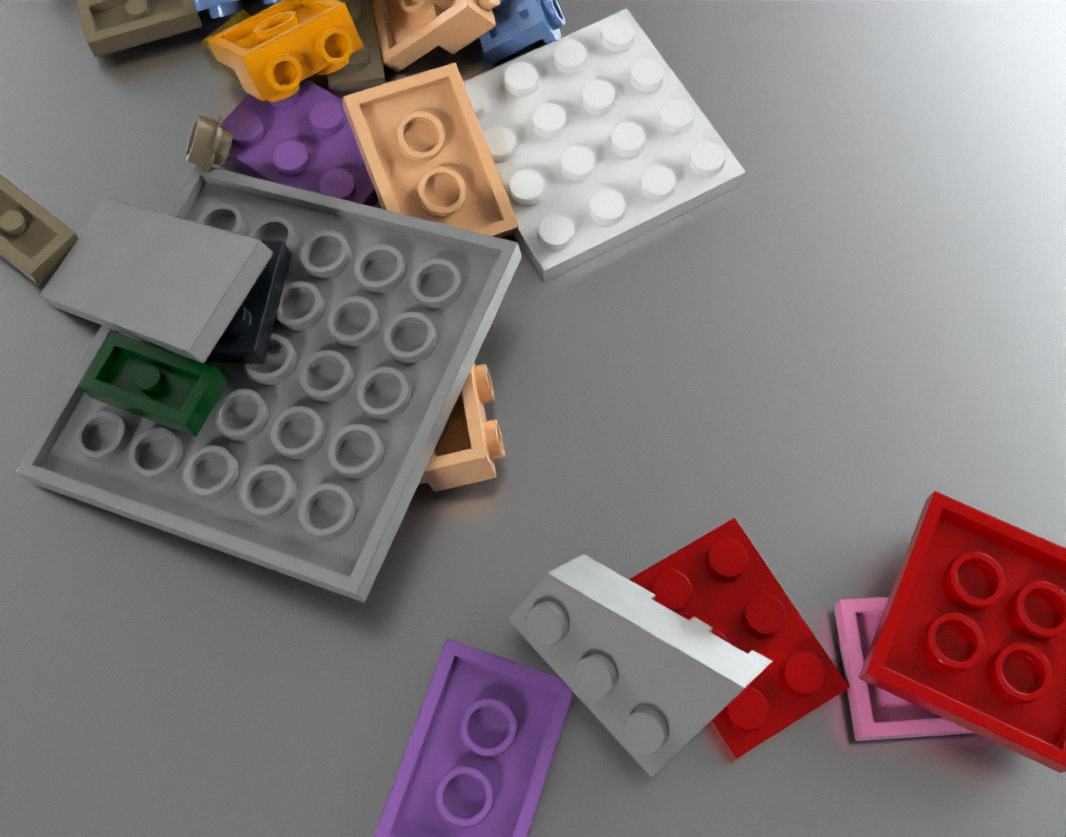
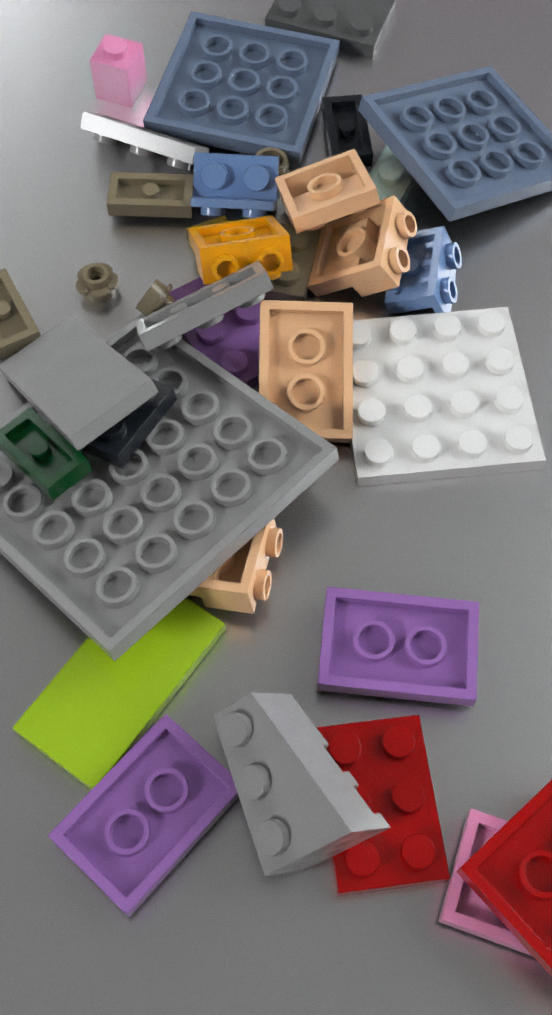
camera: 25 degrees right, 5 degrees down
none -> lime tile [12,597,226,790]
none -> dark tan plate [76,263,119,304]
none -> light grey plate [135,261,274,352]
none -> medium lavender plate [317,587,479,706]

